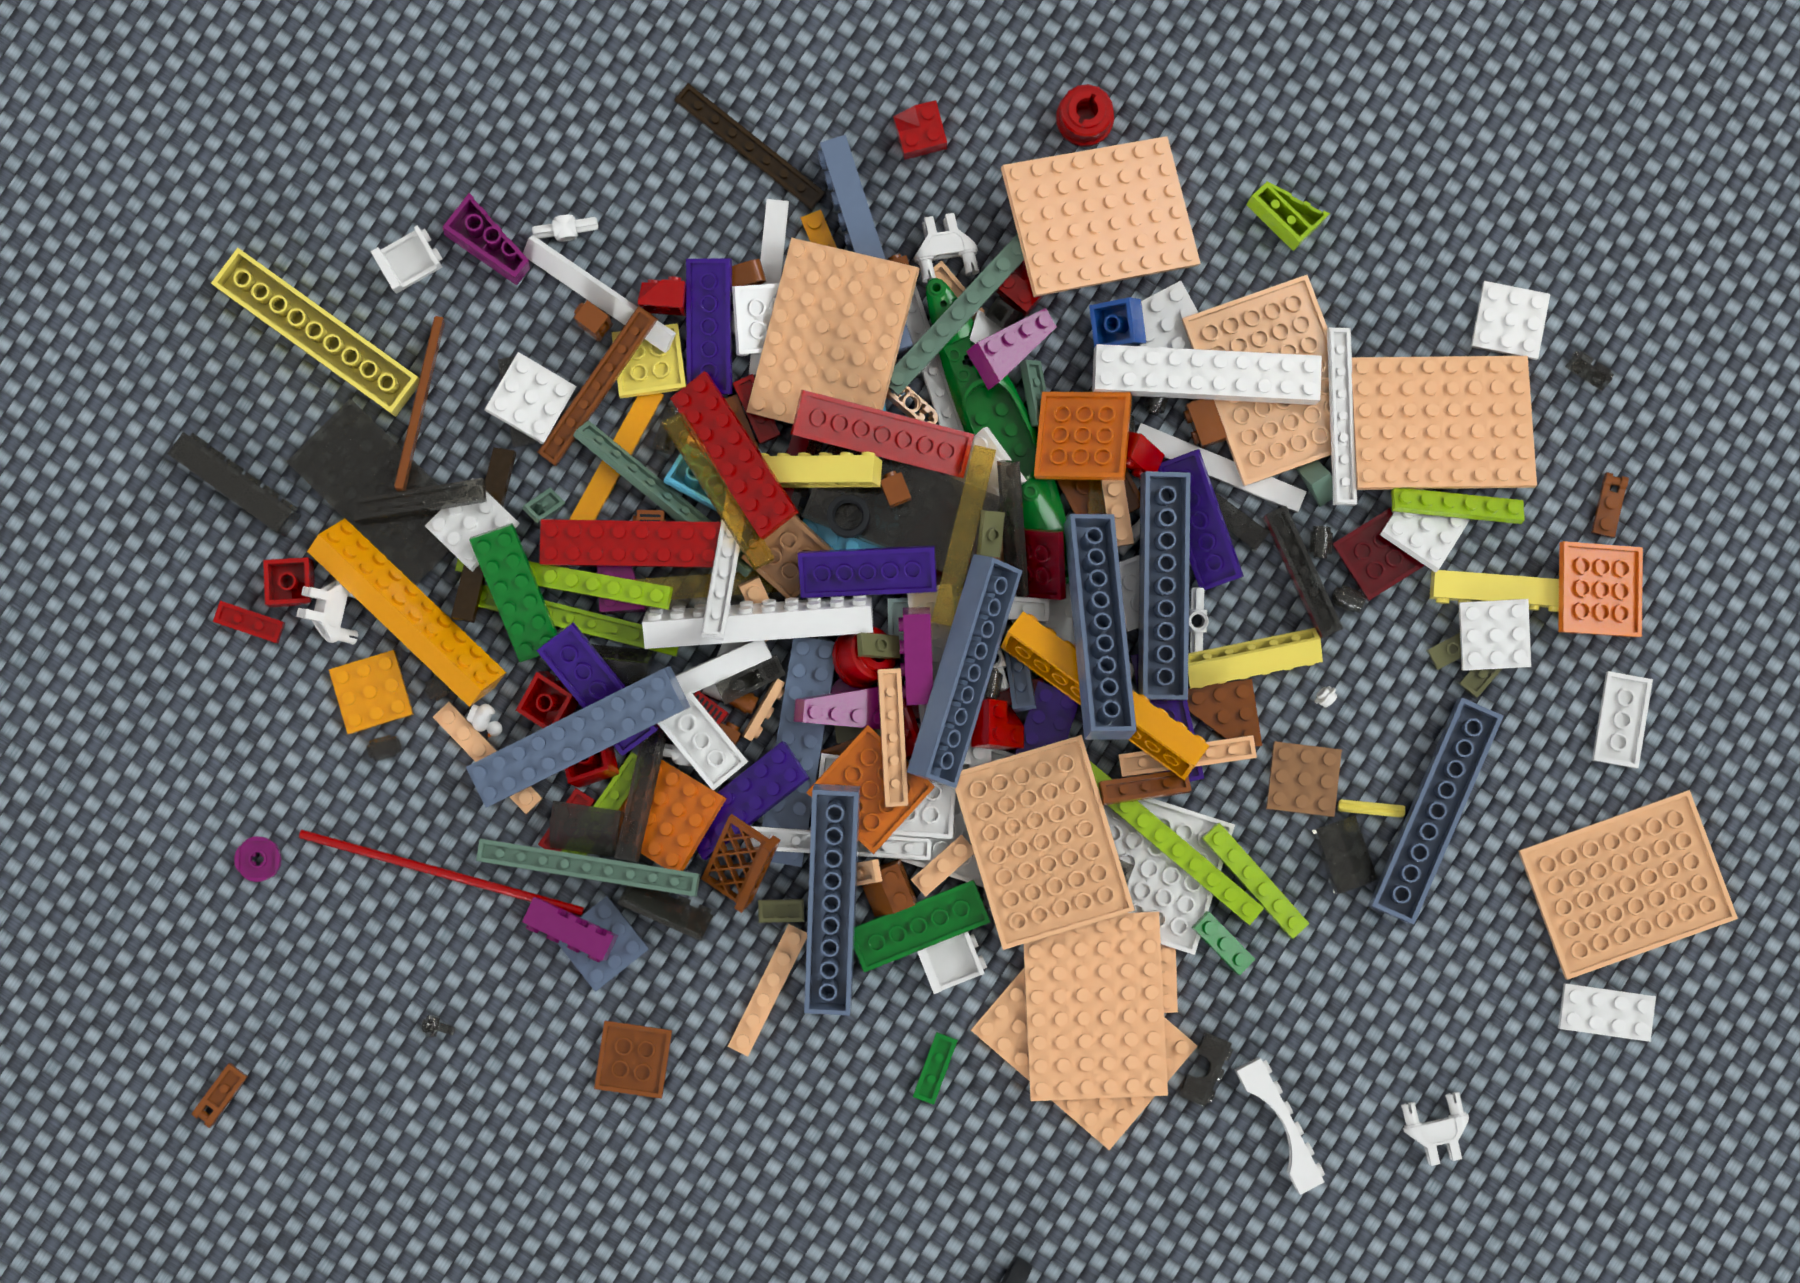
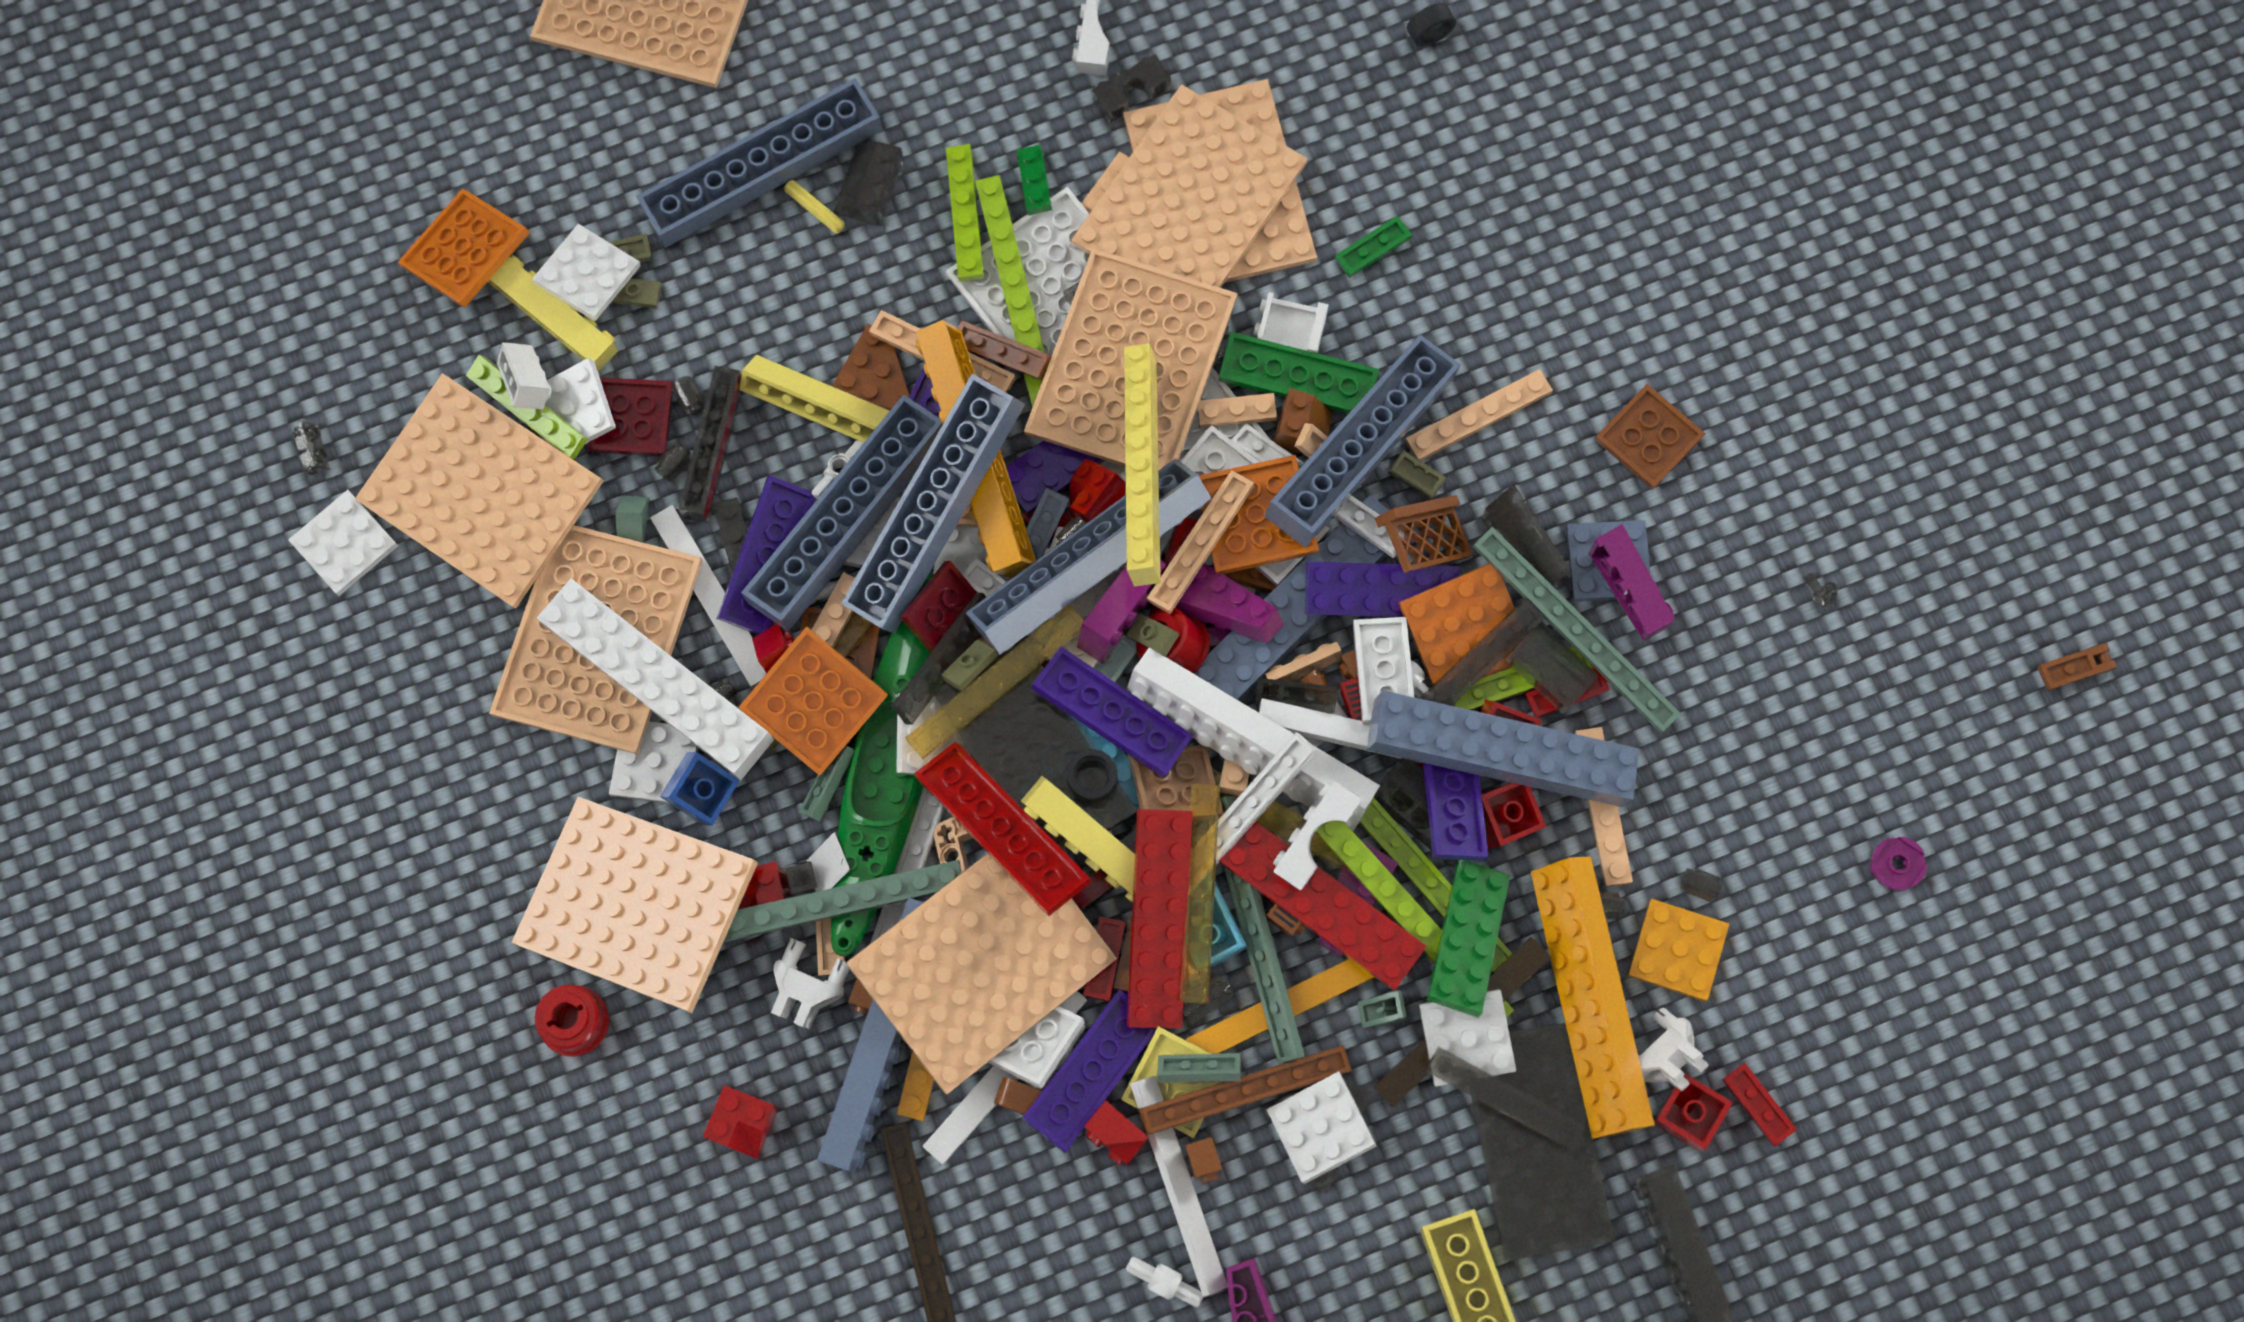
camera: 140 degrees left, 10 degrees down
red piece [299,829,584,916] -> none
dark orange tile [394,316,445,494] -> none
white animal [467,704,502,738] -> none
dark orange brick [881,471,912,508] -> none
wedge [966,308,1057,390] -> none
dark orange brick [1183,399,1227,448] -> none
lime wedge [1246,181,1330,251] -> none
medium nougat plate [1266,741,1342,817] -> none
white plate [1315,686,1337,708] -> none
white tile [1327,327,1357,506] -> none
dark orange plate [1591,472,1629,539] -> none
white plate [1592,671,1653,769] -> none
none -> white brick [497,342,551,410]
none -> light yellow brick [1124,343,1161,586]
none -> sand green plate [1157,1053,1241,1083]
none -> white arch [1273,781,1363,890]

